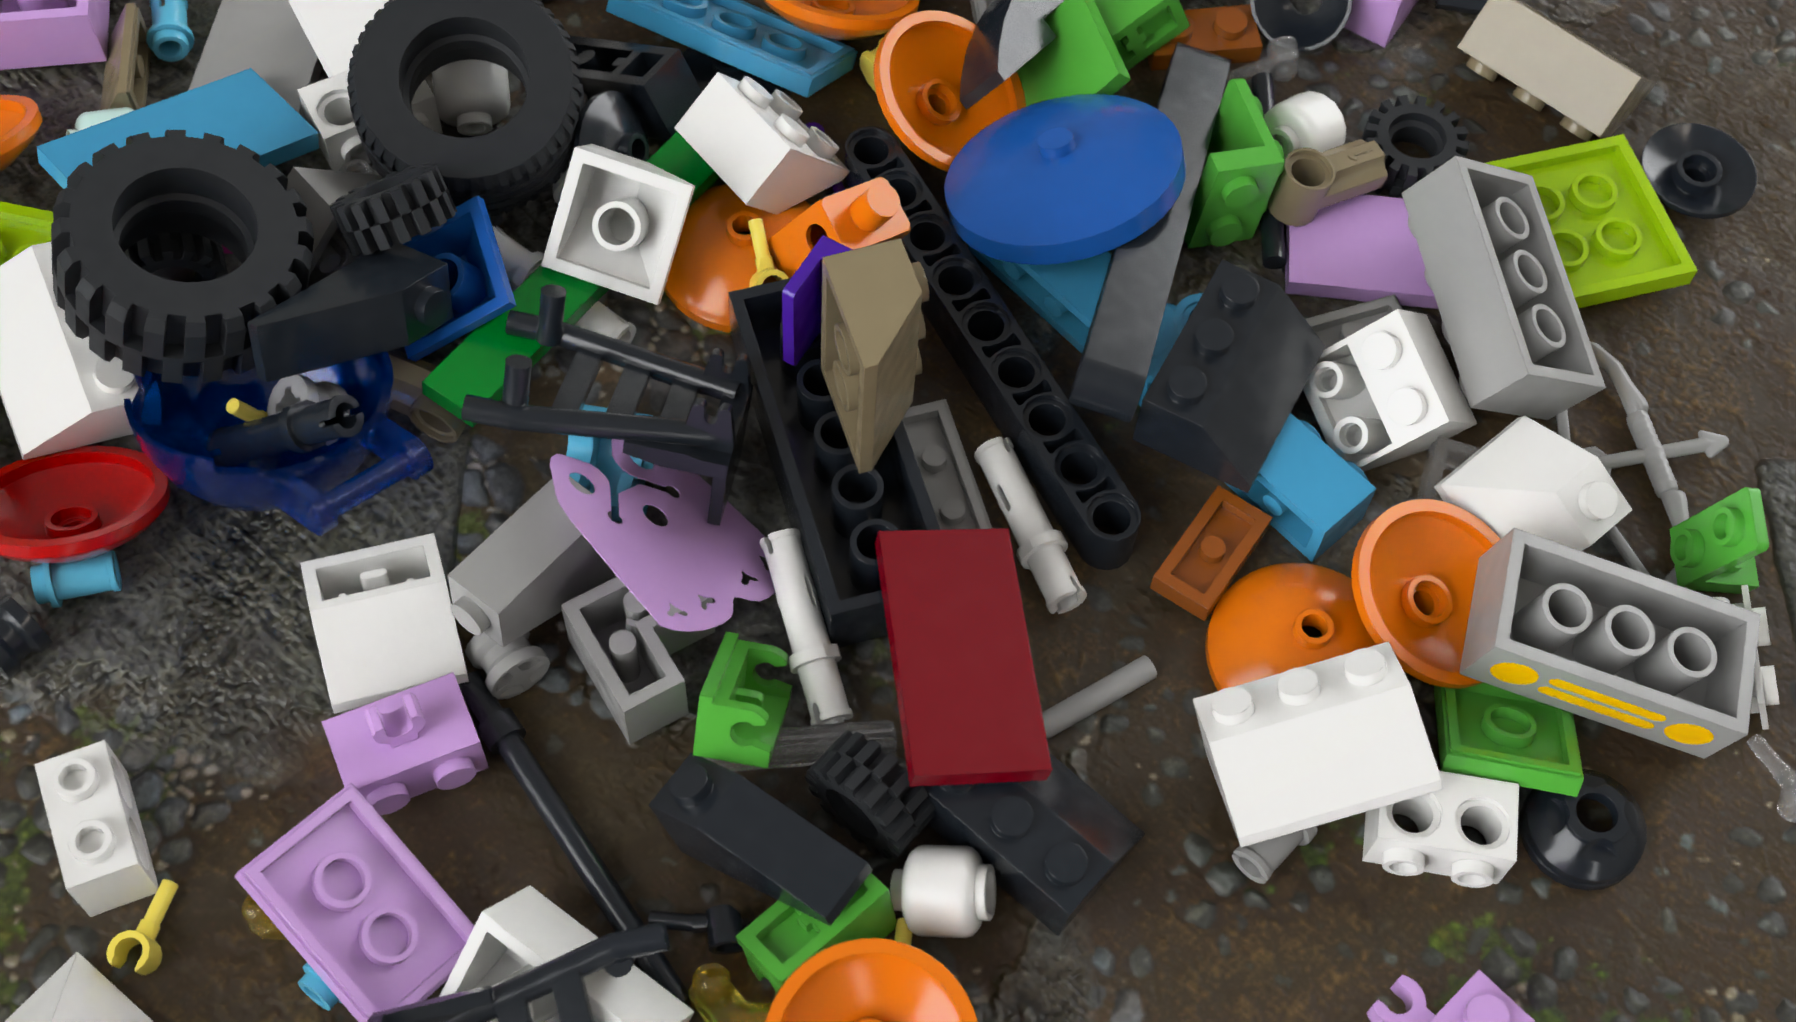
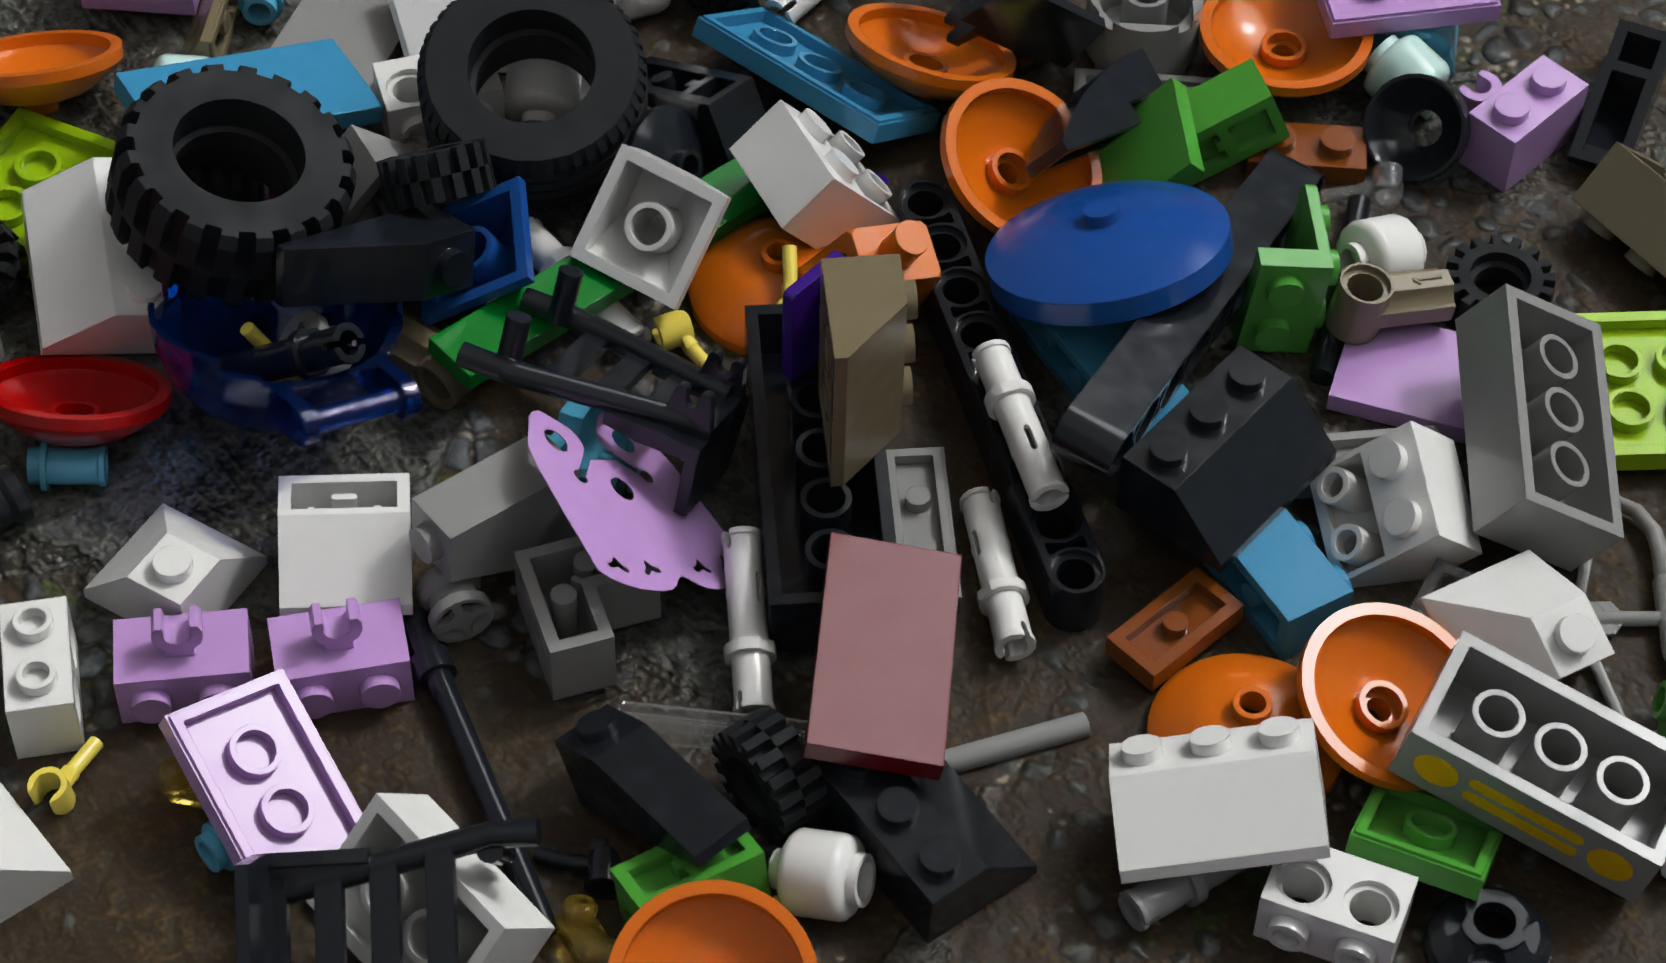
camera: 15 degrees right, 10 degrees down
bright green hinge [693,631,792,769] -> none
none -> white slope [83,503,268,619]
none -> lavender brick [113,605,255,724]
none -> light yellow hand [652,310,708,367]
none -> white pin [972,339,1070,512]

